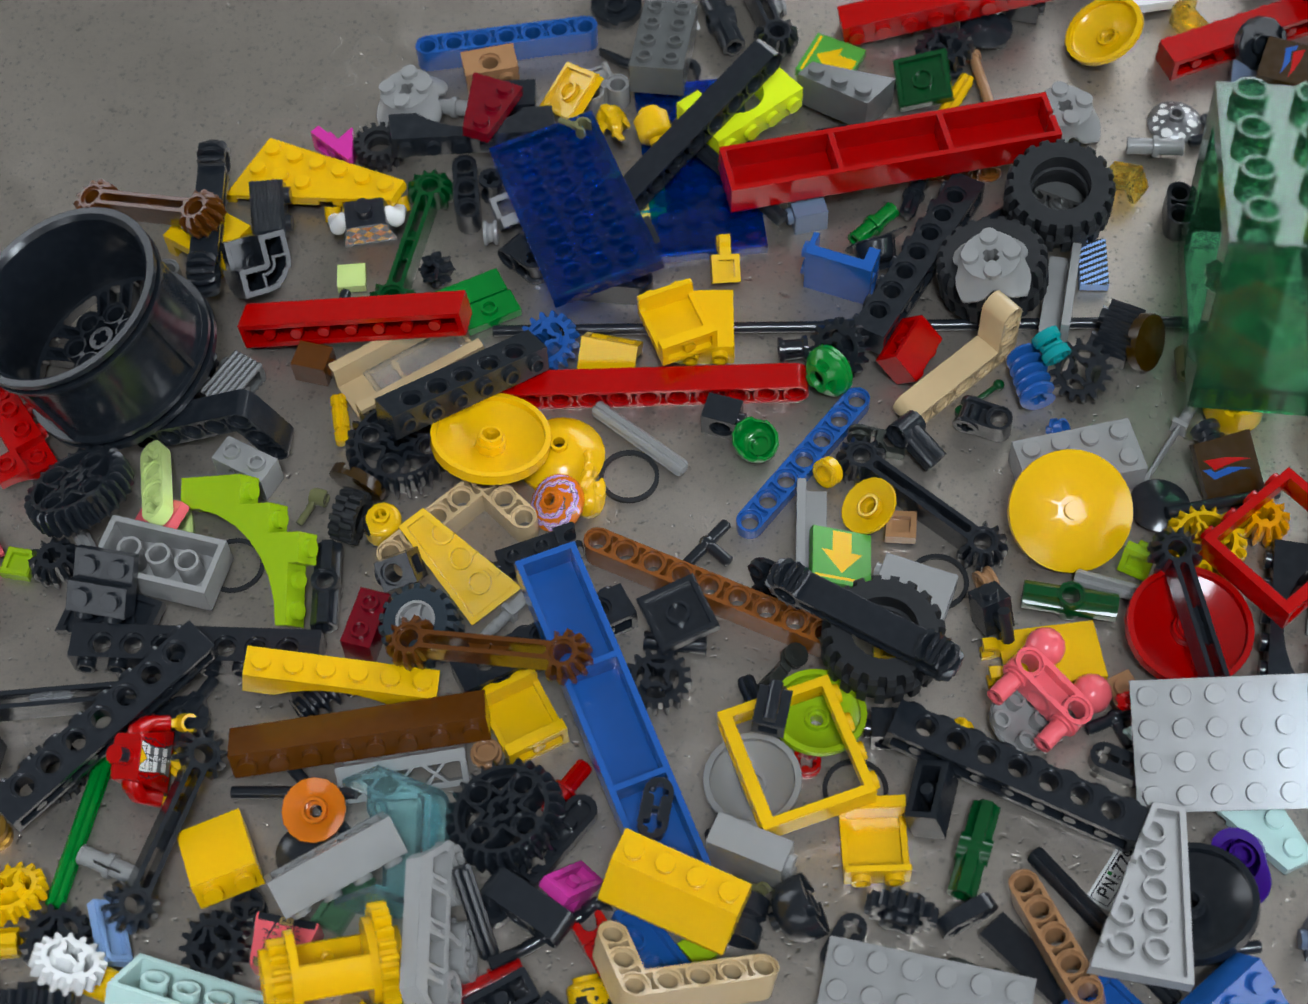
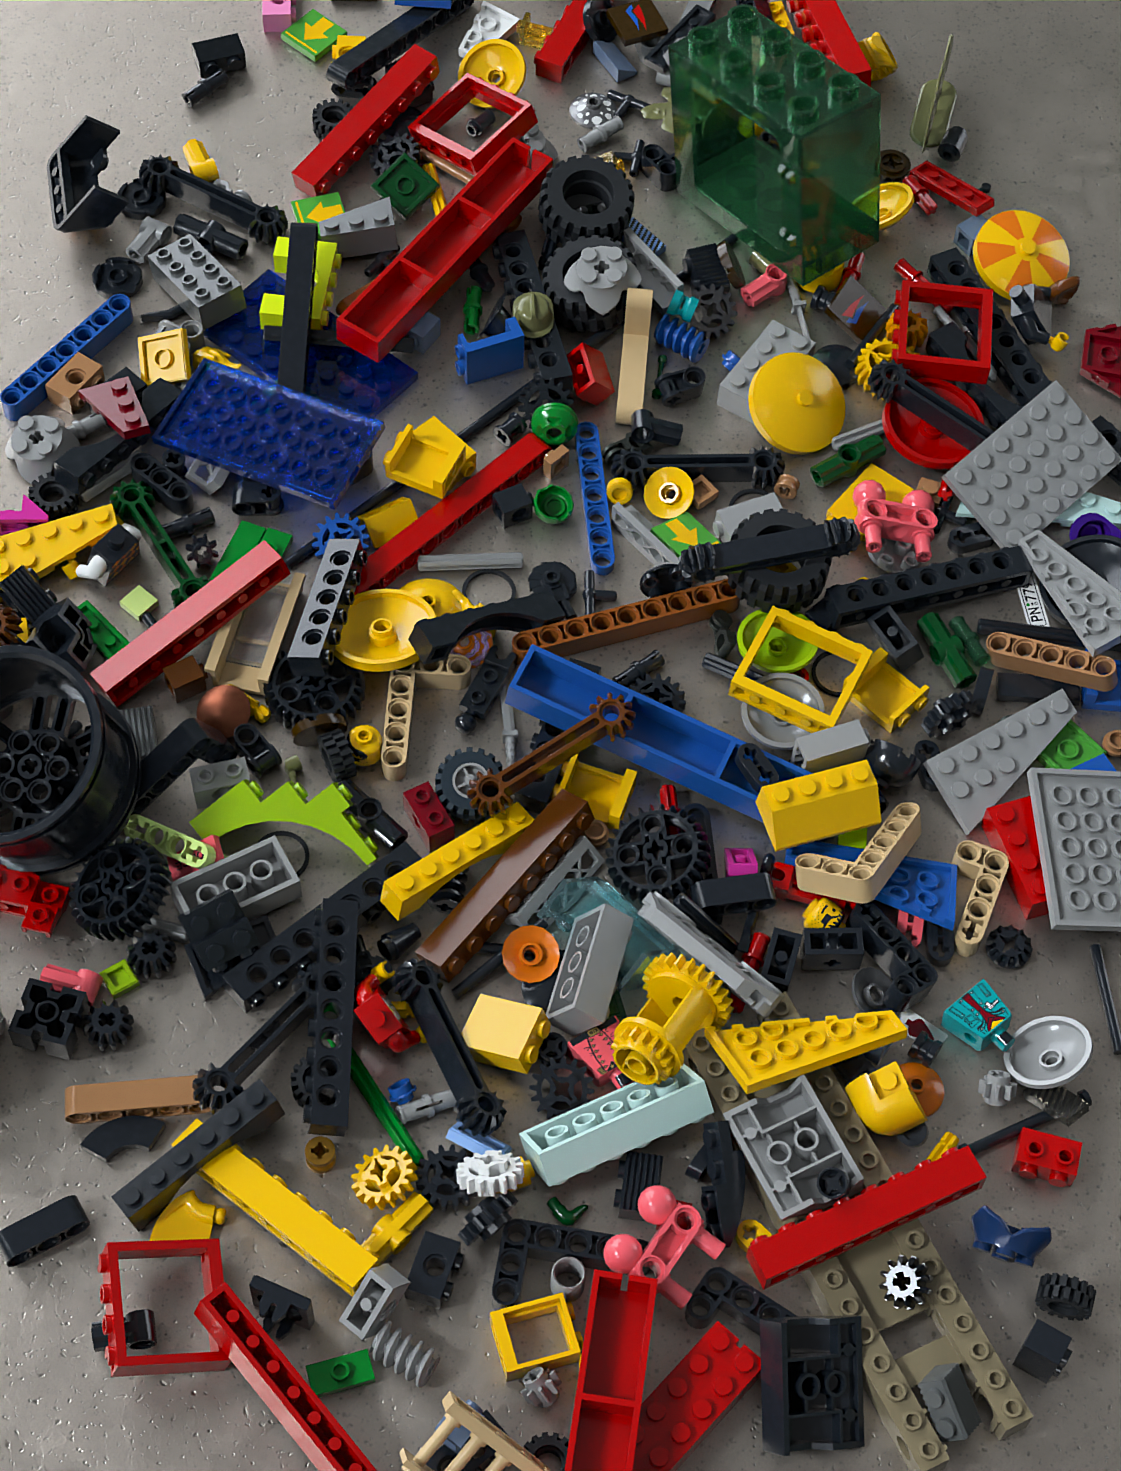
camera: 50 degrees left, 0 degrees up
black brick [373,546,428,593] -> none
yellow wing [398,508,521,626] -> none
light grey bush [483,220,499,246] -> none
olive hand [558,117,592,139] -> none
yellow head [634,105,671,147] -> none
black tile [636,573,720,655] -> none
yellow plate [710,234,741,284] -> none
black brick [751,680,793,738] -> none
black brick [968,580,1015,644] -> none
lime tile [1117,540,1154,581] -> none
none -> green tile [77,600,130,660]
none -> light grey axle [79,450,141,502]
none -> black pin [162,507,215,539]
none -> copper dish [196,685,251,738]
none -> black piece [234,723,282,779]
none -> black cone [377,923,421,961]
none -> blue plate [388,1078,417,1105]
none -> red window [408,73,538,176]
none -> black arch [408,591,566,665]
none -> black pin [466,109,496,137]
none -> olive piece [513,292,554,338]
none -> black piece [528,561,577,620]
none -> medium nougat plate [543,444,569,480]
none -> black piece [613,139,645,177]
none -> coral piece [740,263,788,307]
none -> red axle [837,251,865,291]
none -> clear green pin [948,616,990,667]

